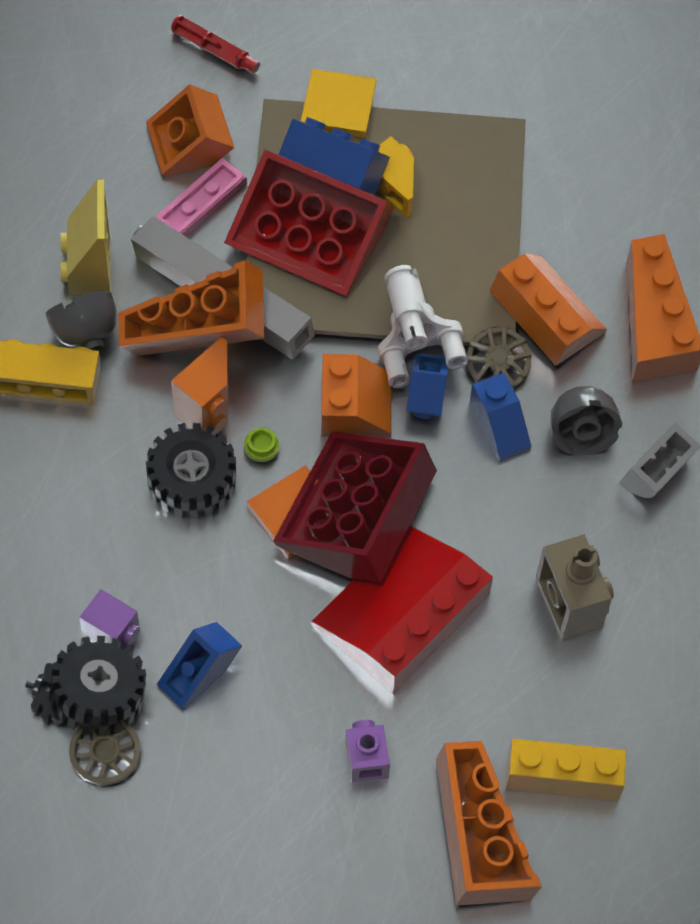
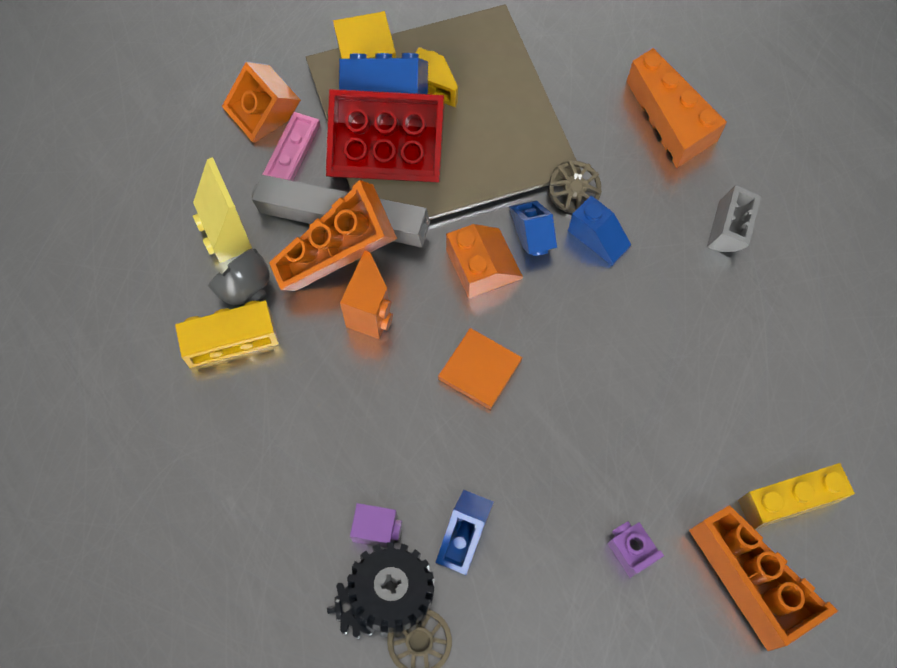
camera: 20 degrees left, 5 degrees up
black wheel [146,423,236,518] -> none
red piece [171,15,260,74] -> none
lime plate [244,427,279,462] -> none
dark red slope [273,431,437,583] -> none
red slope [311,526,493,694] -> none
white wheel [377,265,469,388] -> none
orange slope [489,254,607,366] -> none
dark tan brick [536,534,614,641] -> none
dark grey cylinder [550,386,622,455] -> none

